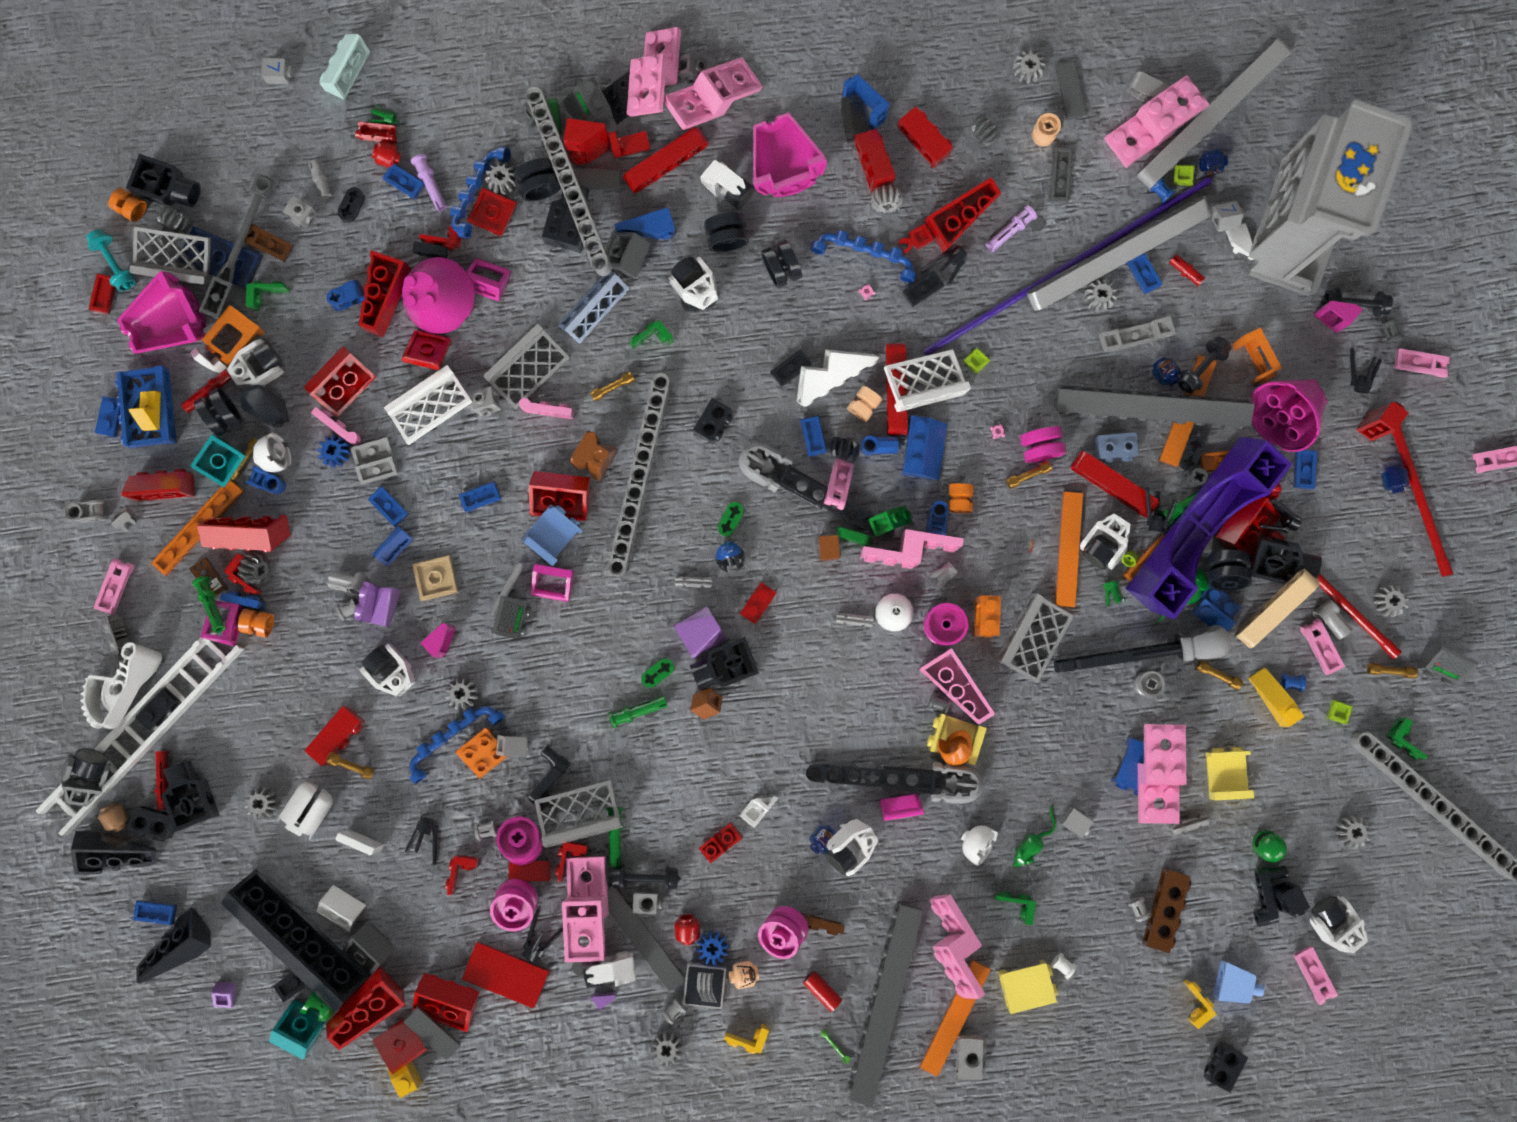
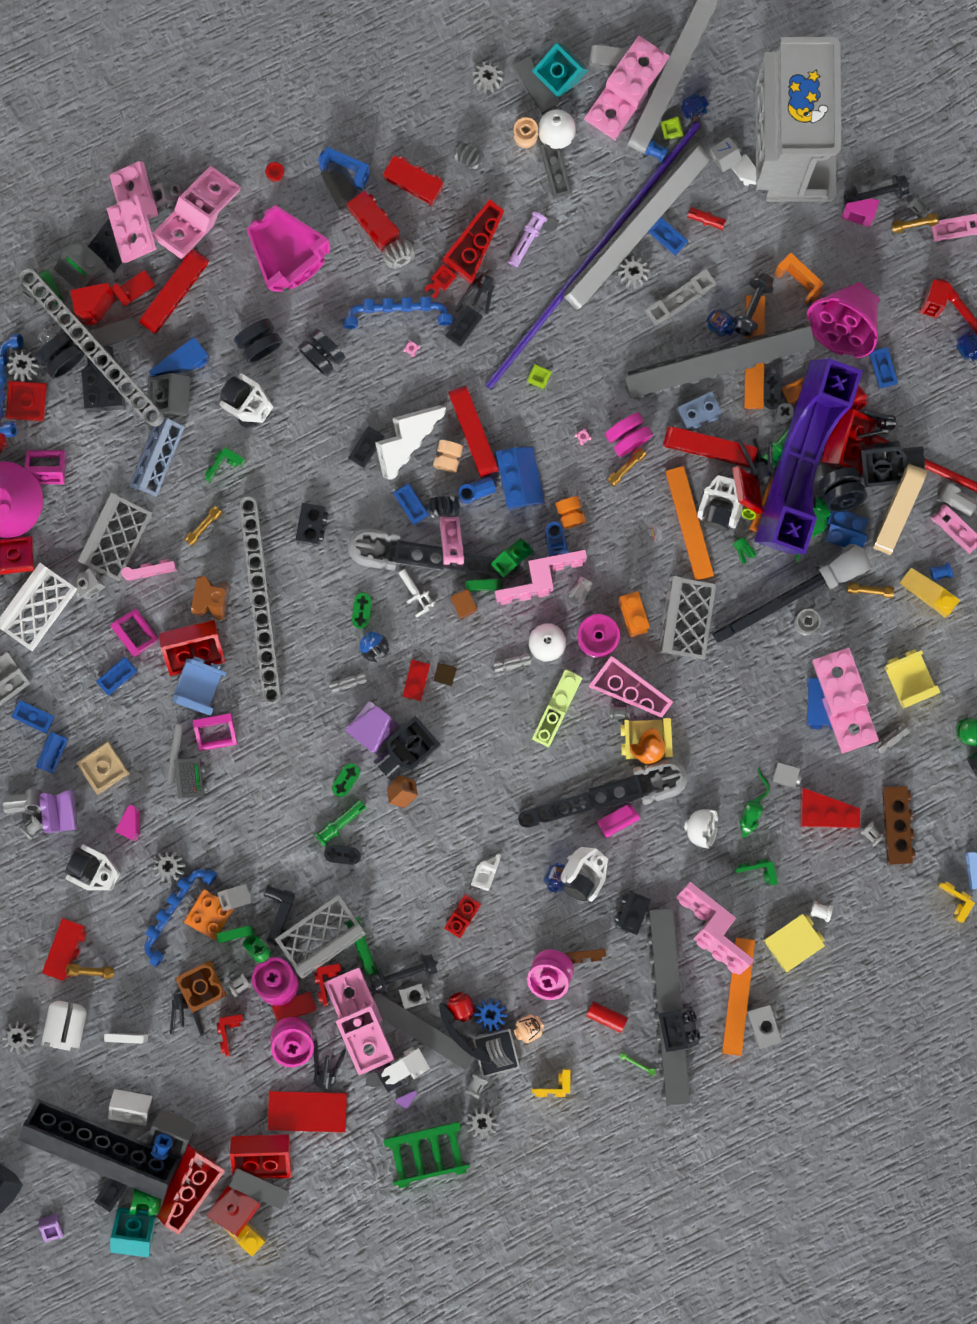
camera: 20 degrees left, 0 degrees up
white piece [700,160,755,209] -> none
white fence [884,349,971,412] -> none
black plant [1350,348,1382,394] -> none
none -> dark pink tile [110,609,159,657]
none -> blue bush [151,1134,172,1160]
none -> dark orange piece [175,961,227,1013]
none -> green beam [216,925,254,943]
none -> green beam [243,935,271,963]
none -> red tile [265,162,285,182]
none -> black beam [324,845,361,865]
none -> green fence [383,1121,470,1188]
none -> white piece [399,569,436,617]
none -> dark brown tile [433,663,457,687]
none -> black slope [439,1002,494,1065]
none -> teal slope [532,43,589,97]
none -> yellowish green slope [532,669,583,747]
none -> white cylinder [538,109,576,149]
none -> black bracket [614,890,651,935]
none -> black bracket [659,1006,700,1052]
none -> red plate [732,466,764,514]
none -> red wedge [800,788,860,829]
none -> pearl gold bar [892,213,939,233]

